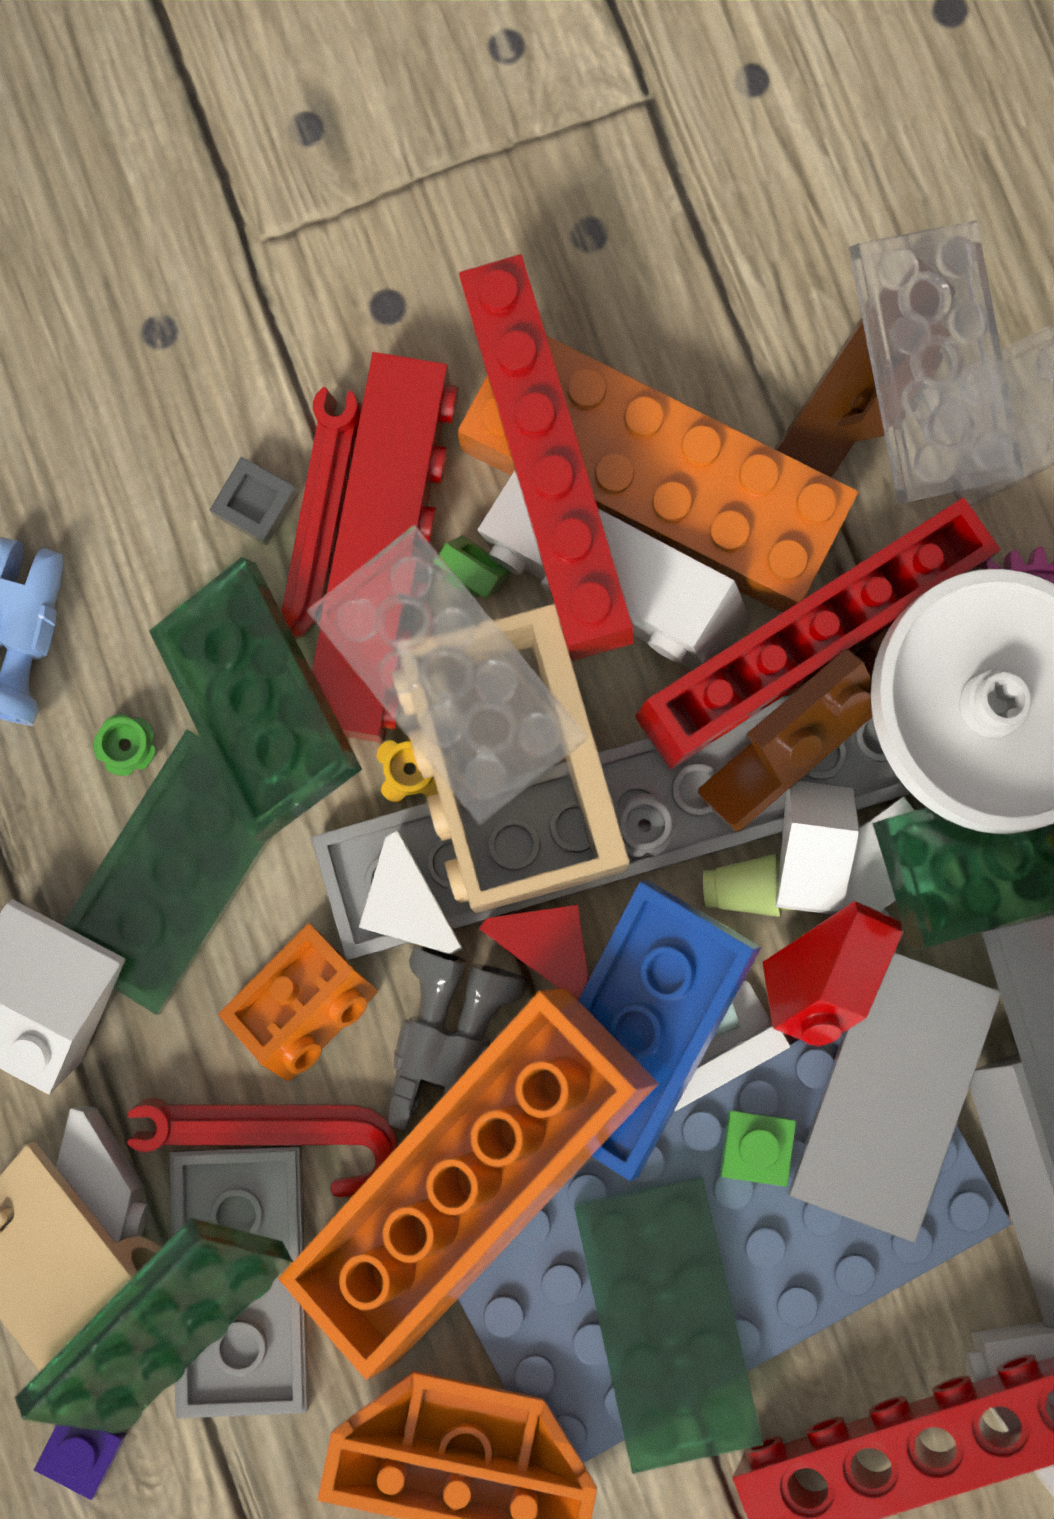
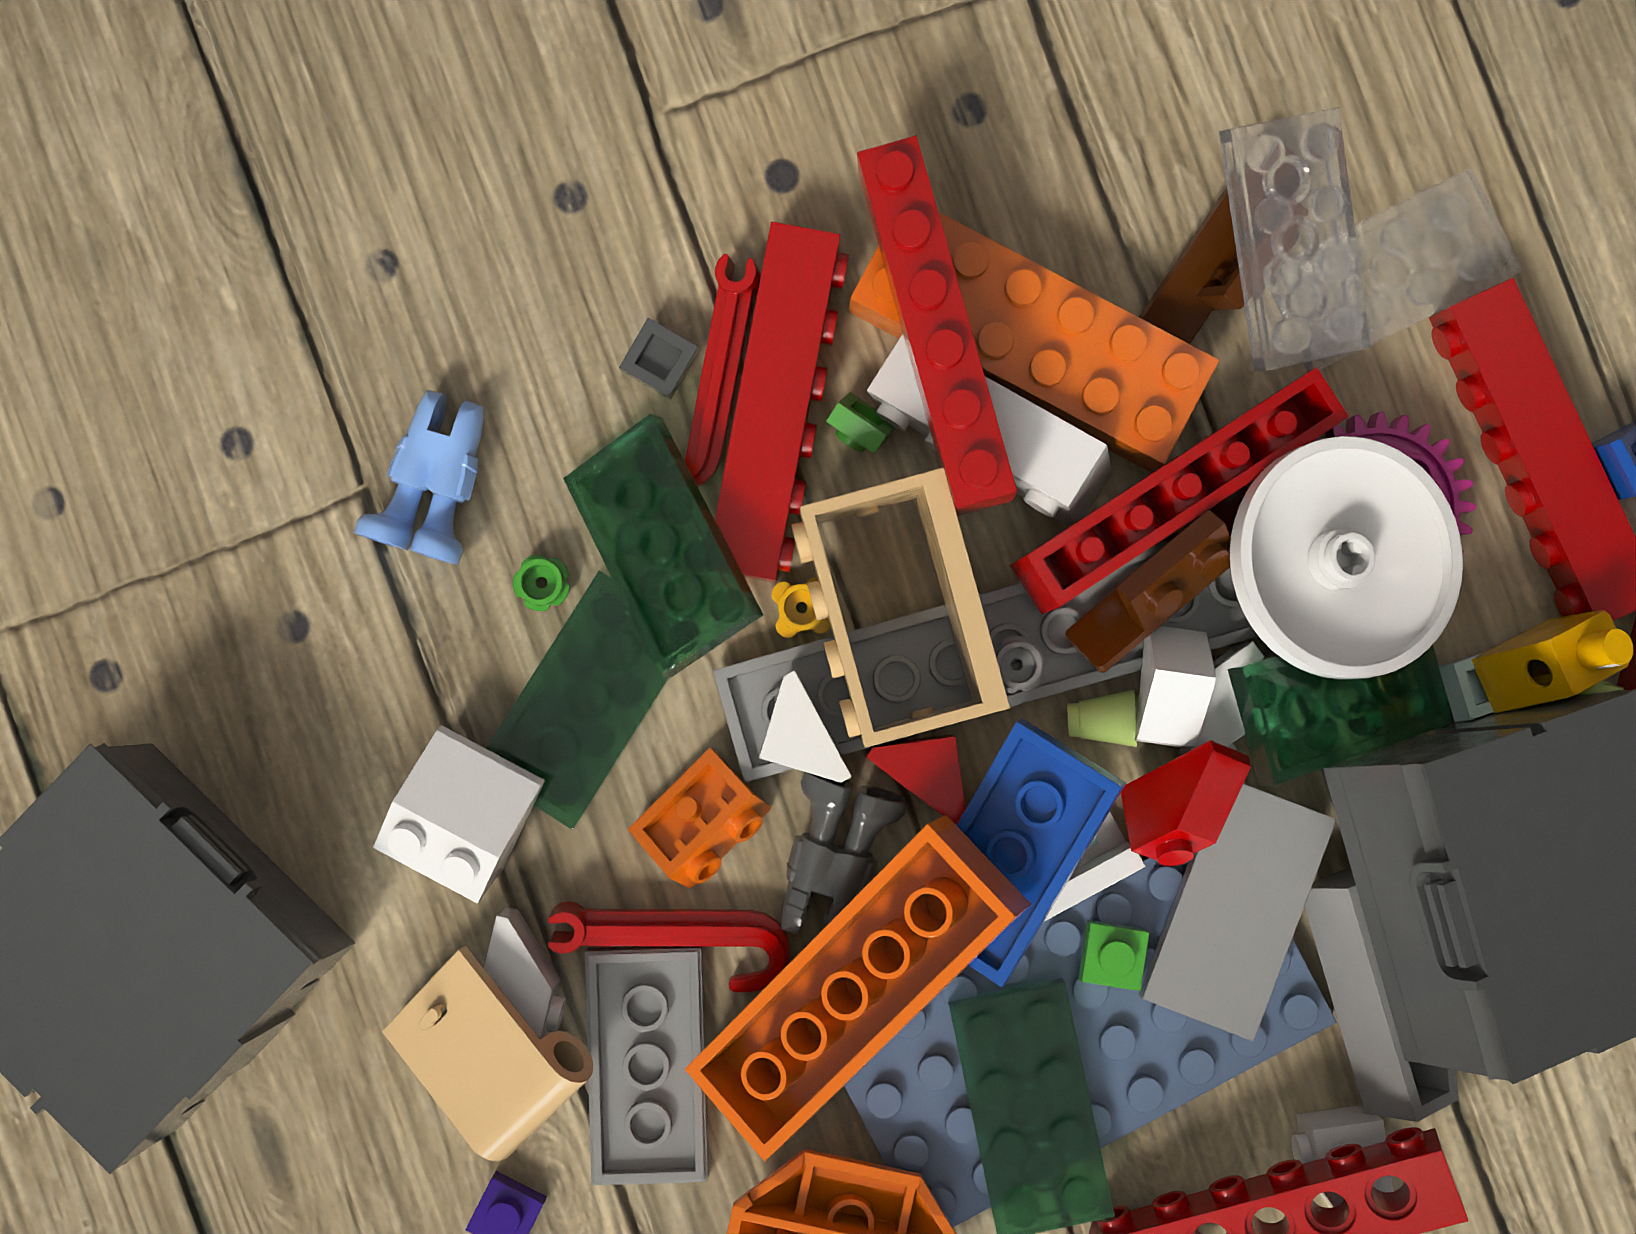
camera: 10 degrees left, 5 degrees up
clear green plate [14,1218,293,1433] -> none
clear plate [307,525,587,826] -> none

